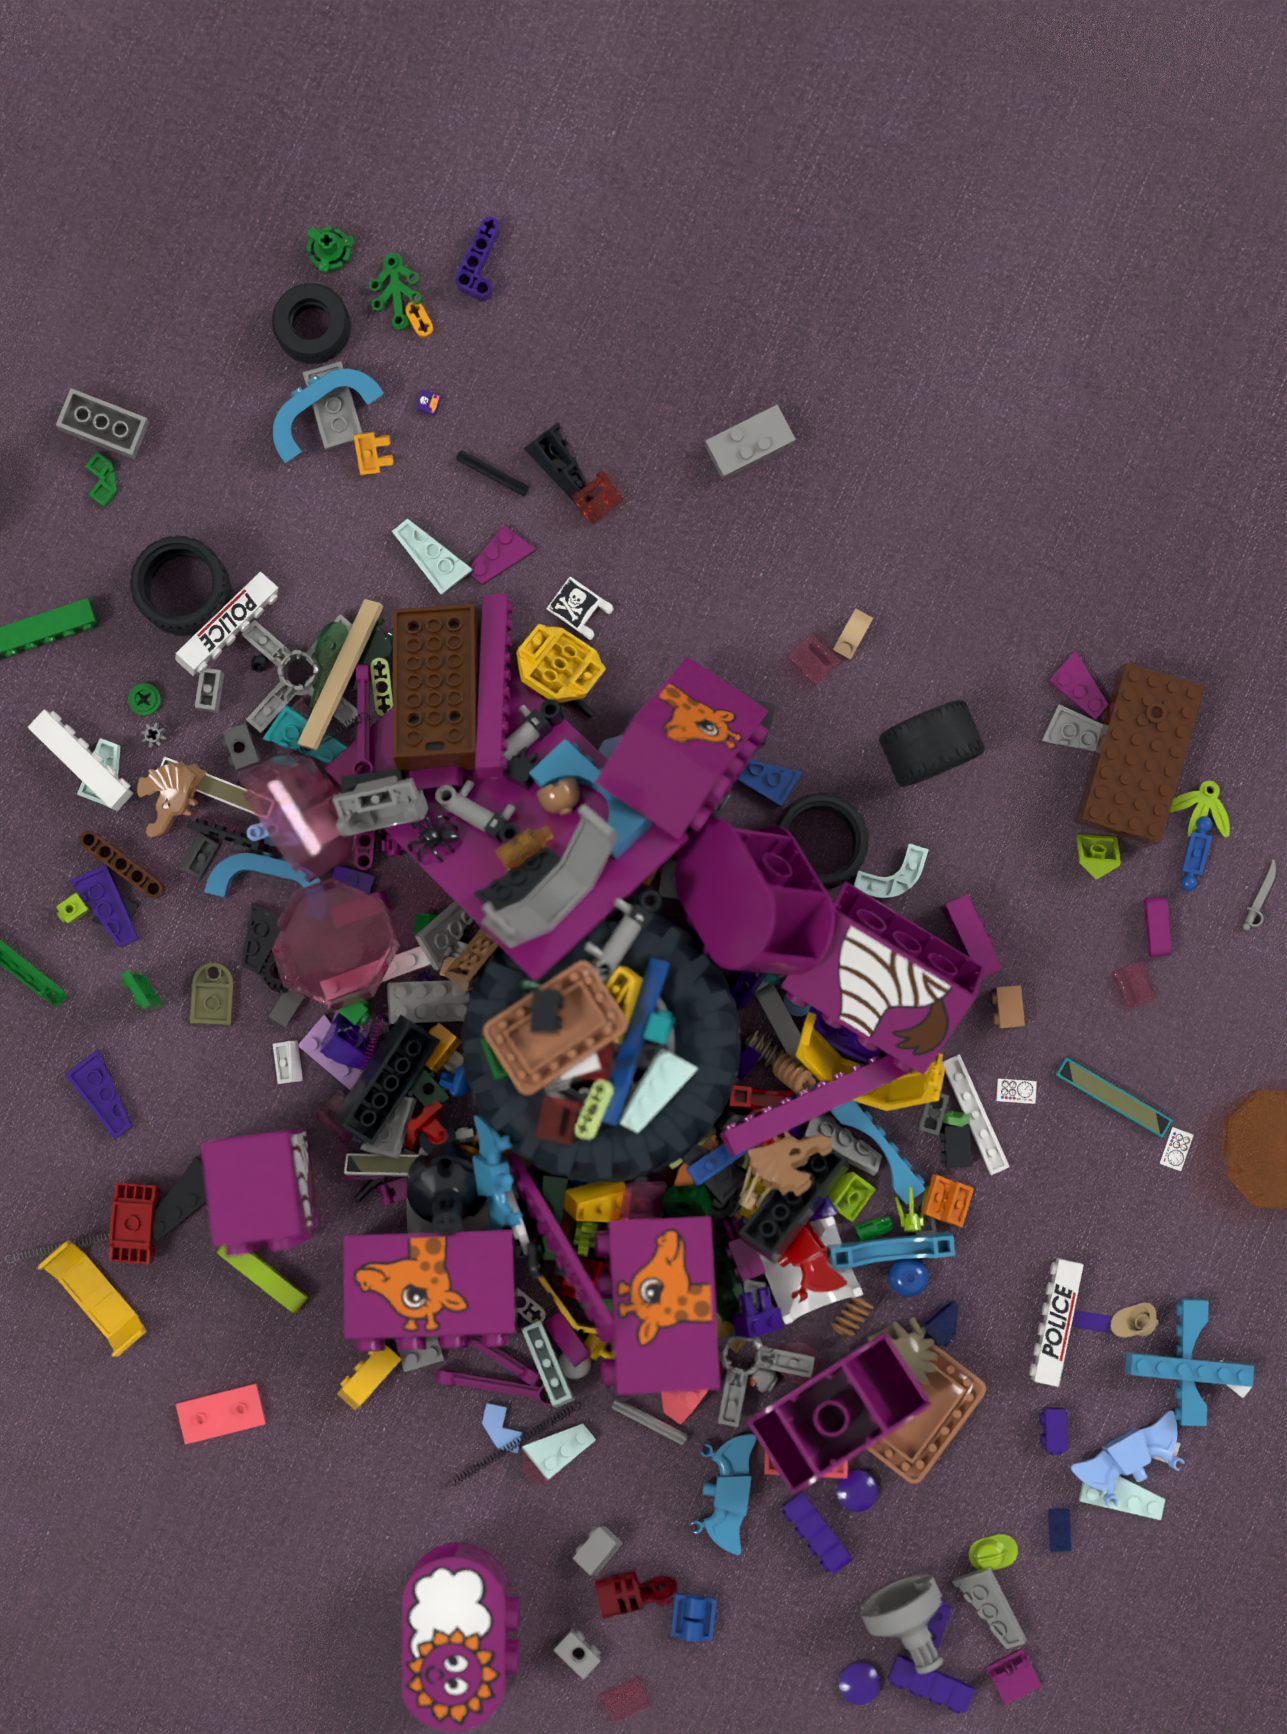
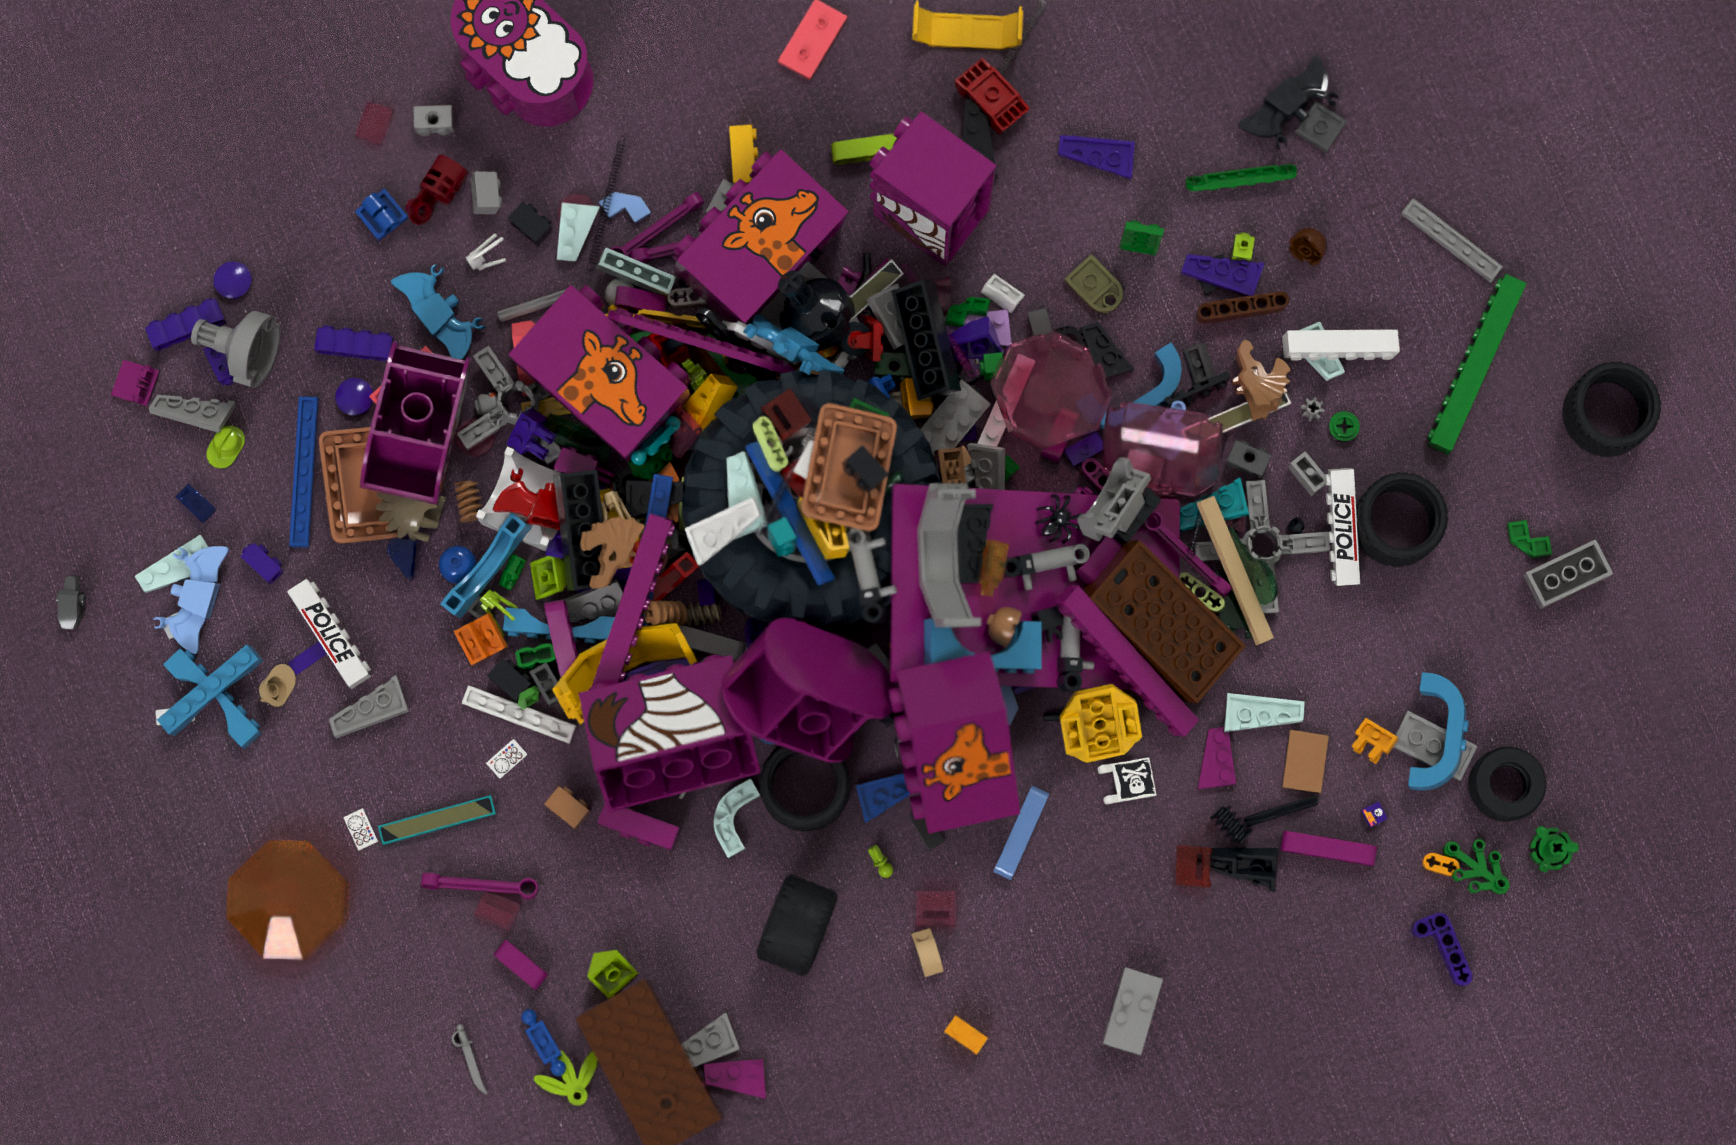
camera: 135 degrees right, 5 degrees down
none -> dark grey hinge [56,575,86,629]
none -> blue tile [289,396,319,548]
none -> light grey wing [329,675,409,739]
none -> magenta piece [420,873,538,900]
none -> white plant [466,234,506,271]
none -> black brick [508,202,553,247]
none -> green brick [515,644,557,670]
none -> magenta beam [545,600,578,678]
none -> teal plate [631,416,681,465]
none -> white wing [685,497,762,565]
none -> lime axle [868,845,893,878]
none -> light orange brick [944,1015,988,1054]
none -> green tile [945,297,990,327]
none -> medium blue beam [993,786,1050,880]
none -> black piece [1209,805,1253,847]
none -> magenta beam [1280,831,1377,866]
none -> medium nougat tile [1282,730,1329,793]
none -> reddish brown cylinder [1289,227,1327,265]

